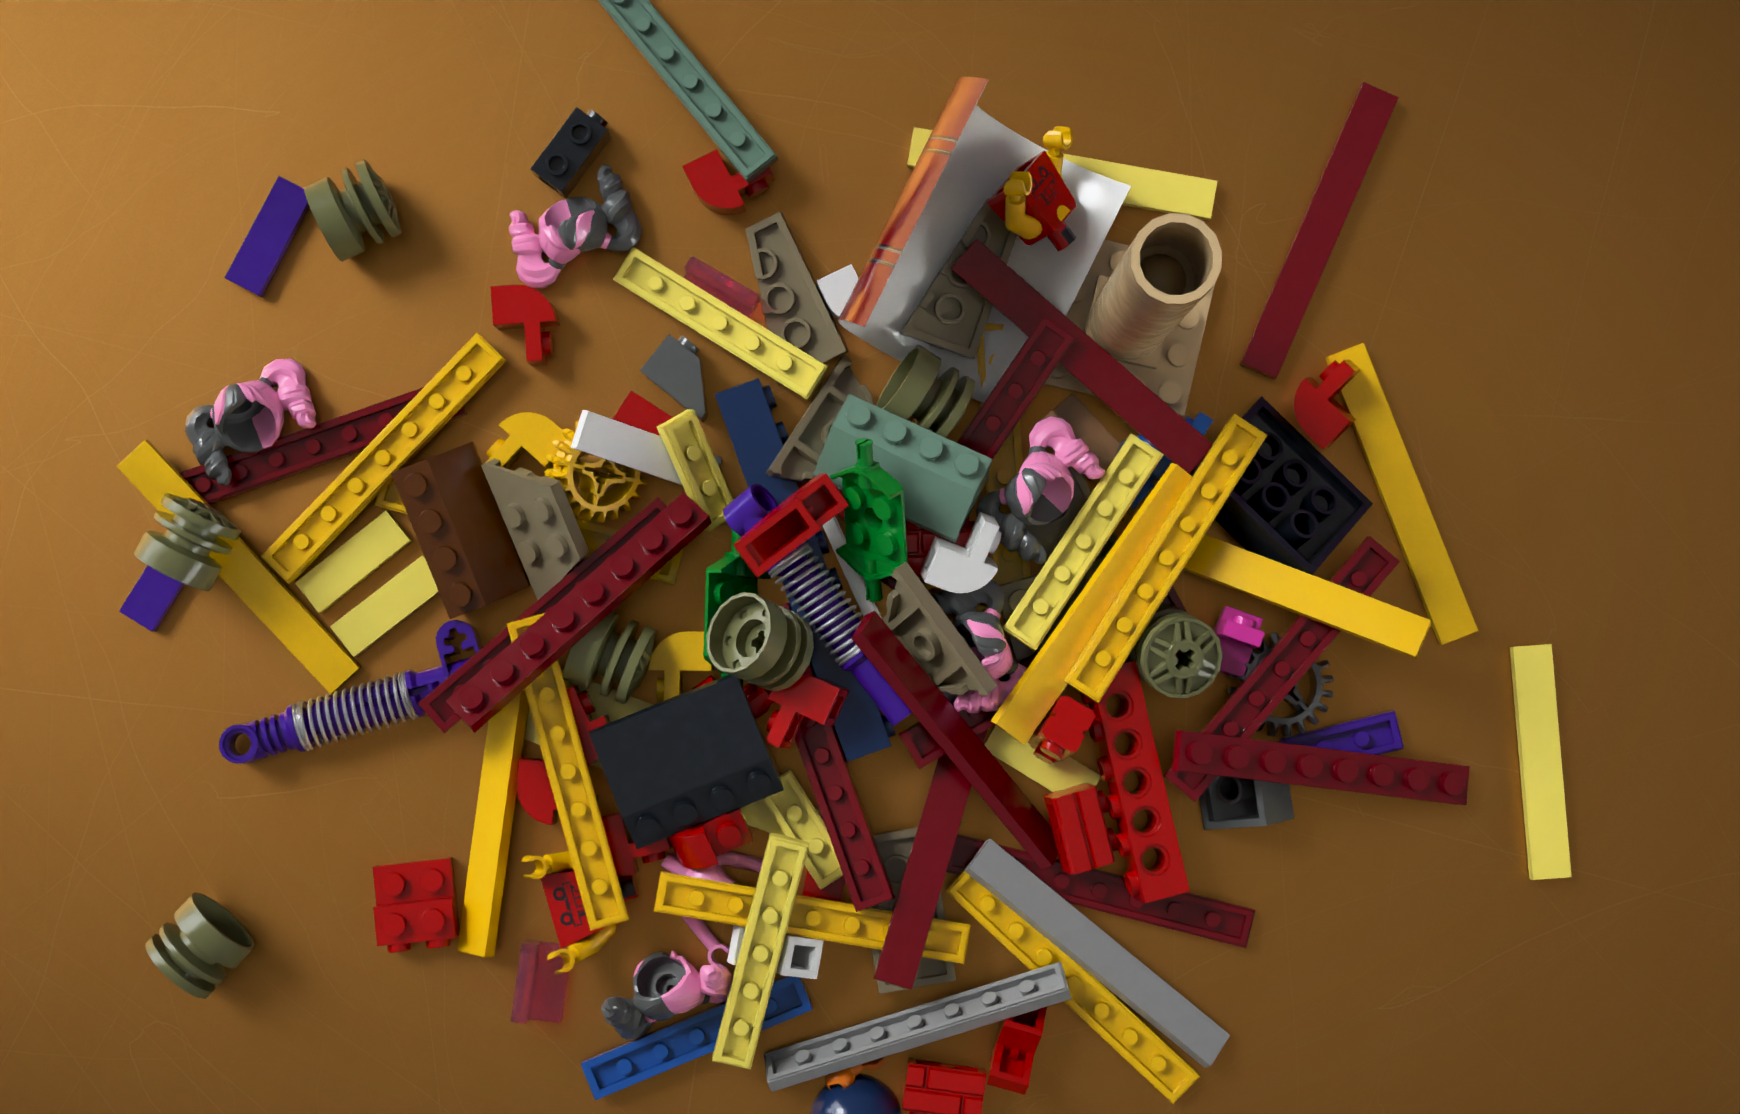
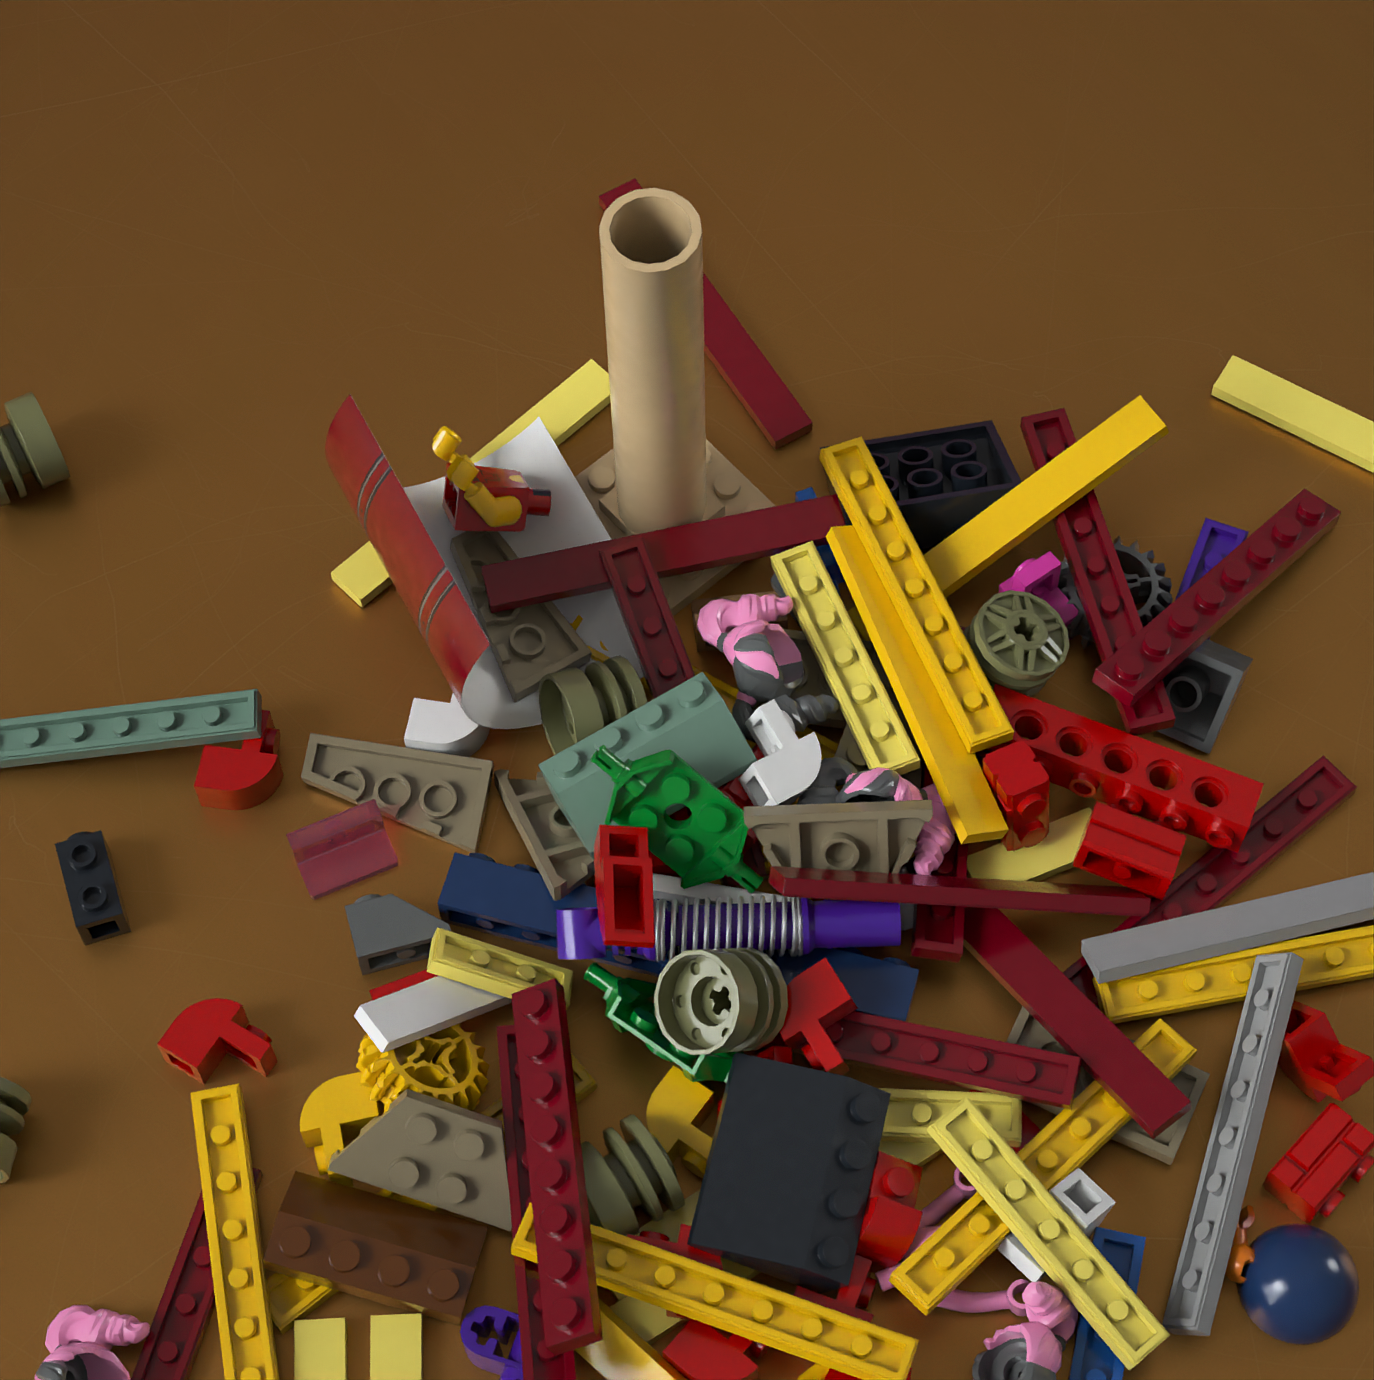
camera: 55 degrees left, 25 degrees down
hair [509,164,642,289] -> none
light yellow tile [613,247,829,400] -> none
red brick [1294,359,1360,449] -> none
yellow tile [1325,343,1478,645] -> none

